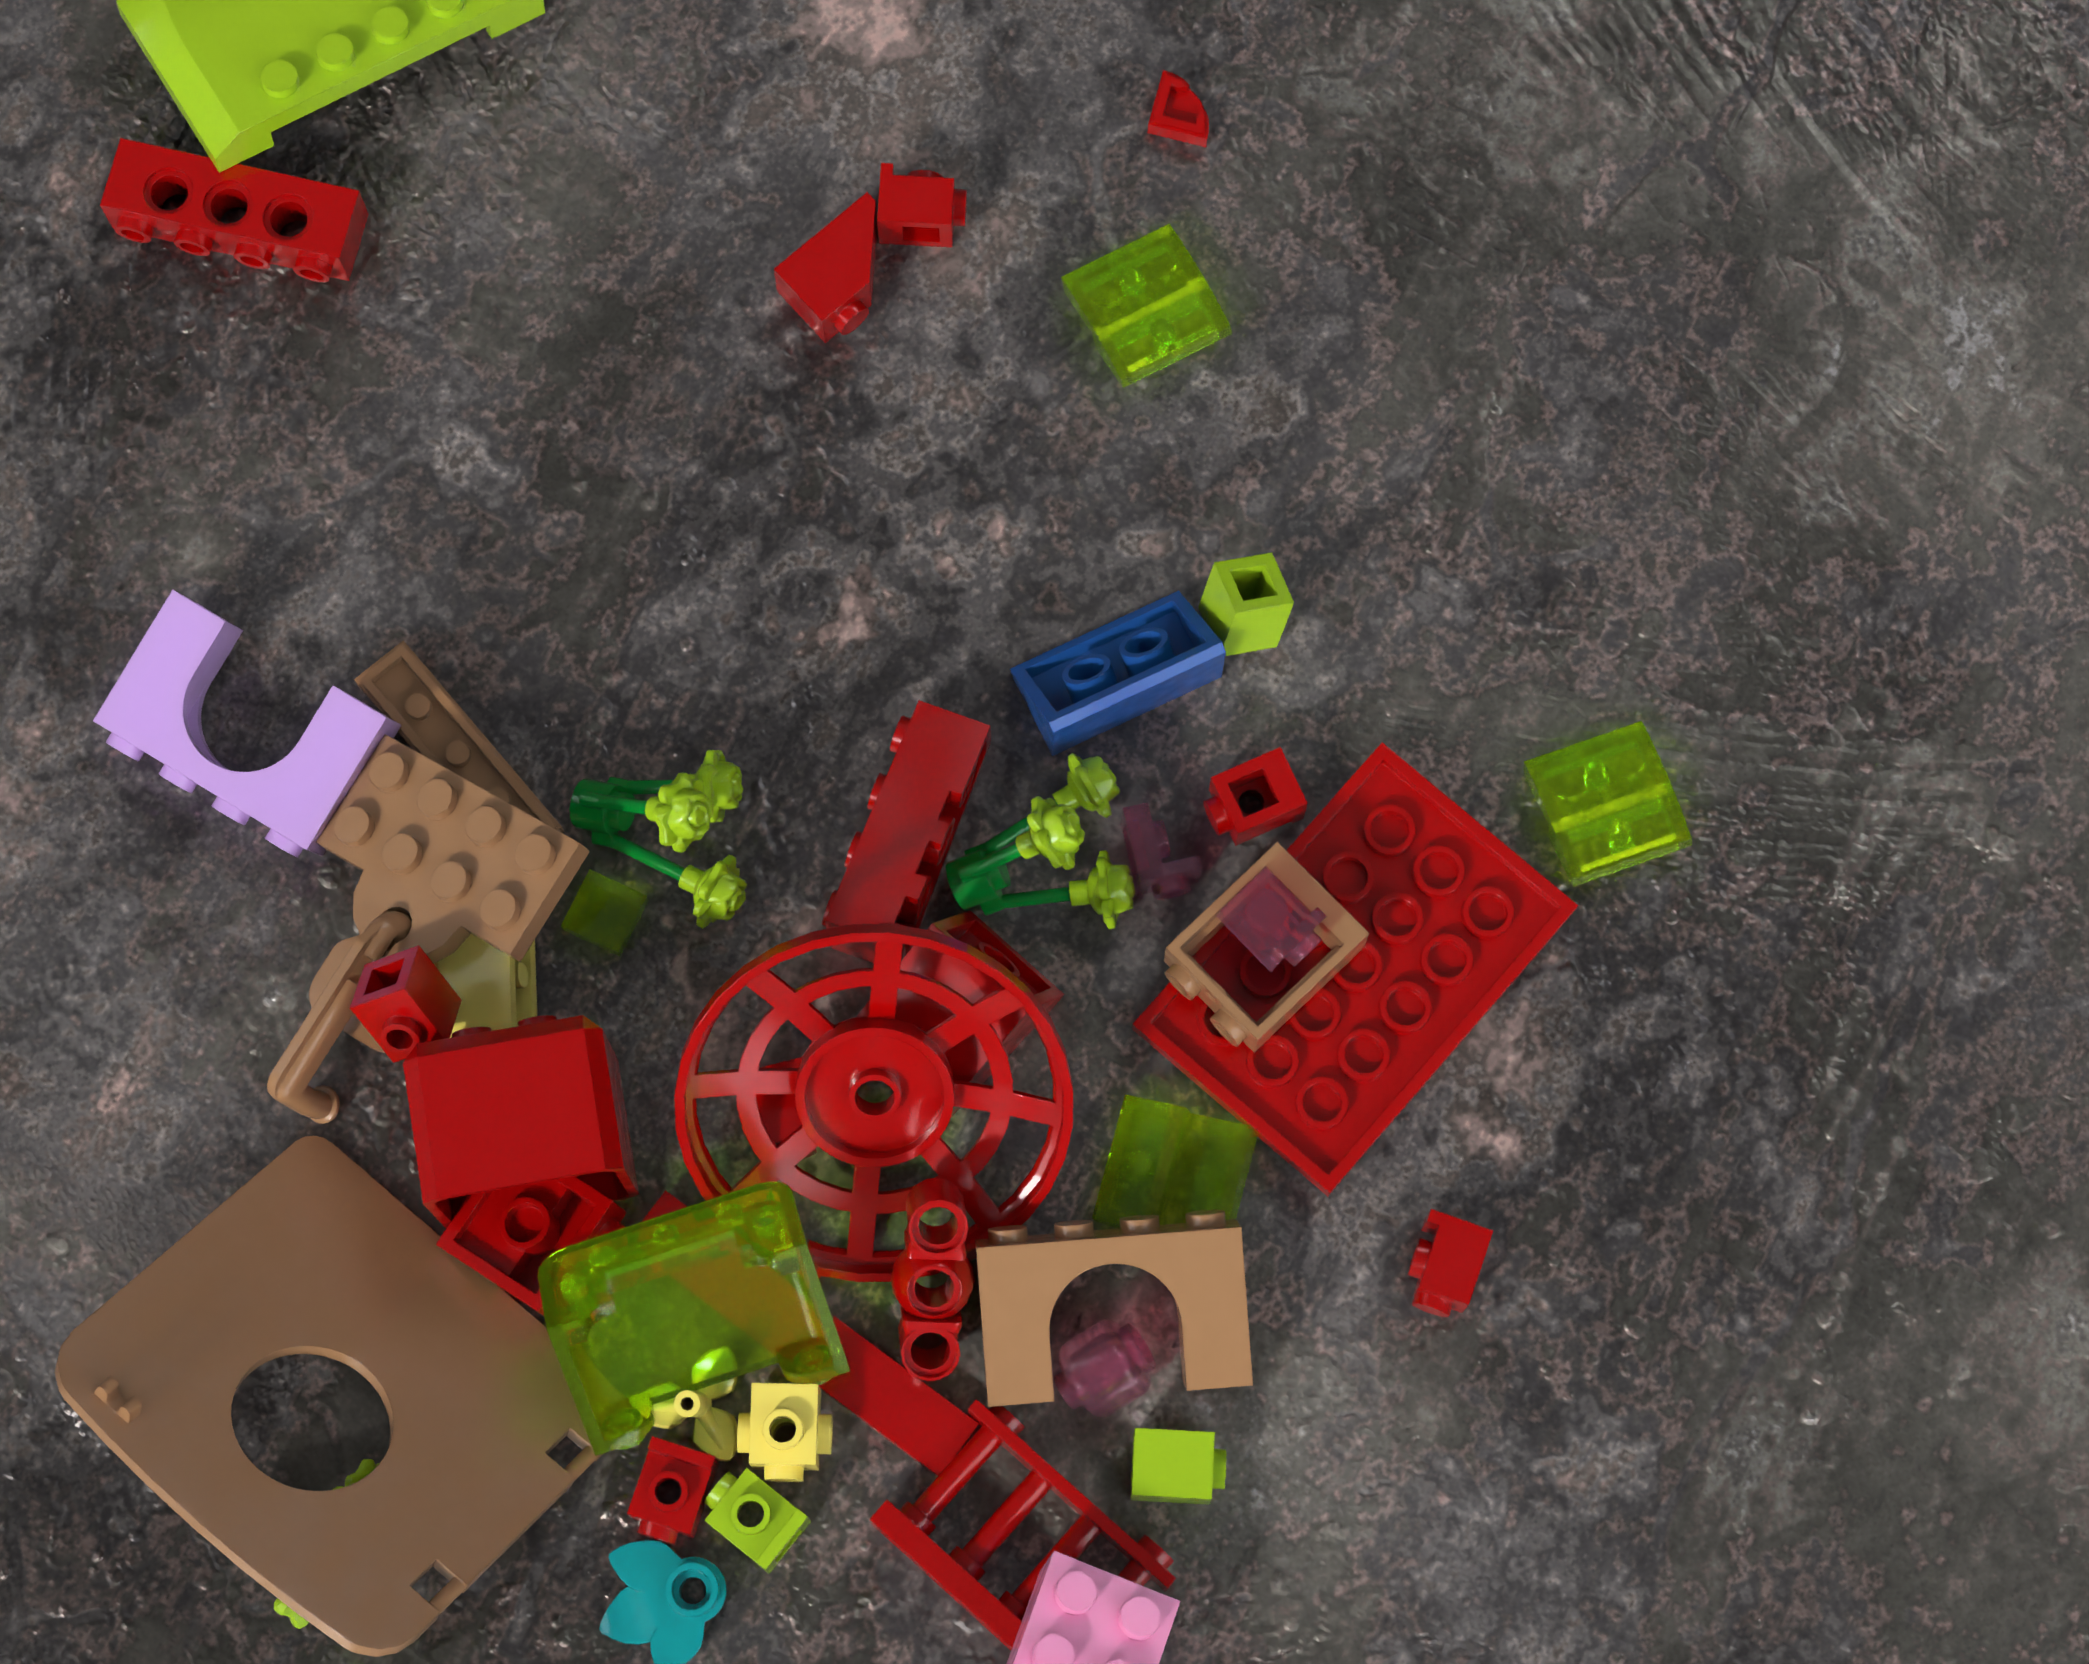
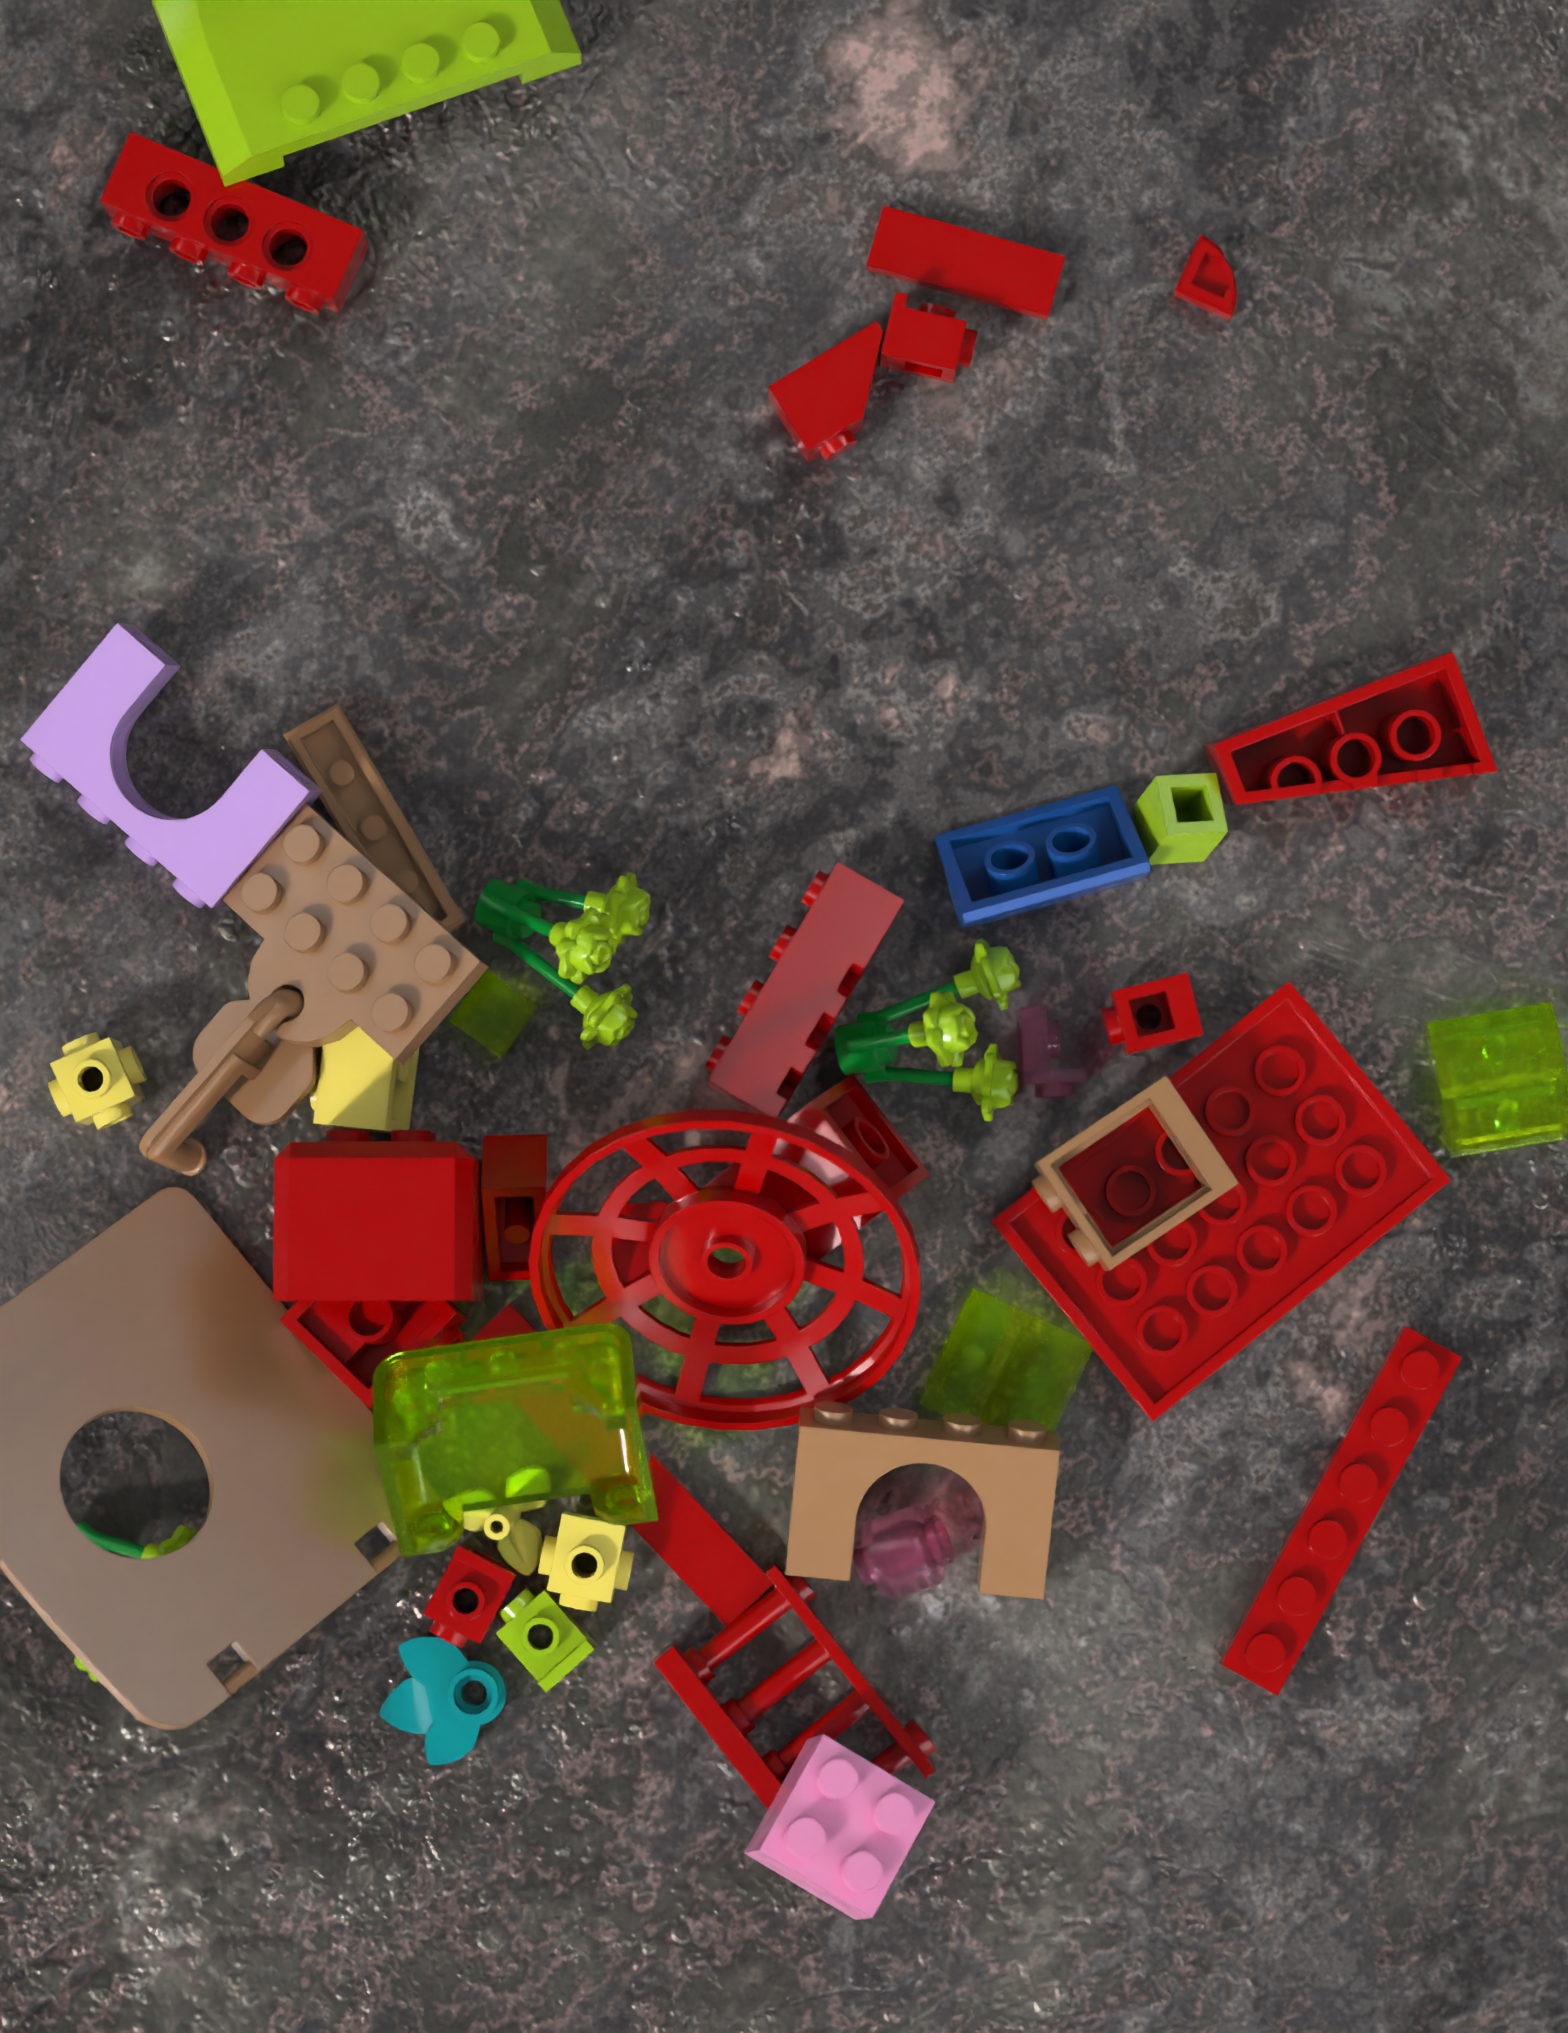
camera: 10 degrees right, 10 degrees up
red brick [350,945,462,1063] -> none
red piece [891,1177,975,1381] -> none
clear neon green slope [1061,223,1232,388] -> none
lime brick [1130,1428,1226,1505] -> none
clear pink bracket [1216,867,1327,972] -> none
red brick [1407,1209,1494,1317] -> none
none -> light yellow brick [48,1032,147,1130]
none -> red slope [481,1134,551,1281]
none -> red tile [866,205,1065,321]
none -> red wedge [1202,652,1498,805]
none -> red plate [1219,1326,1462,1696]

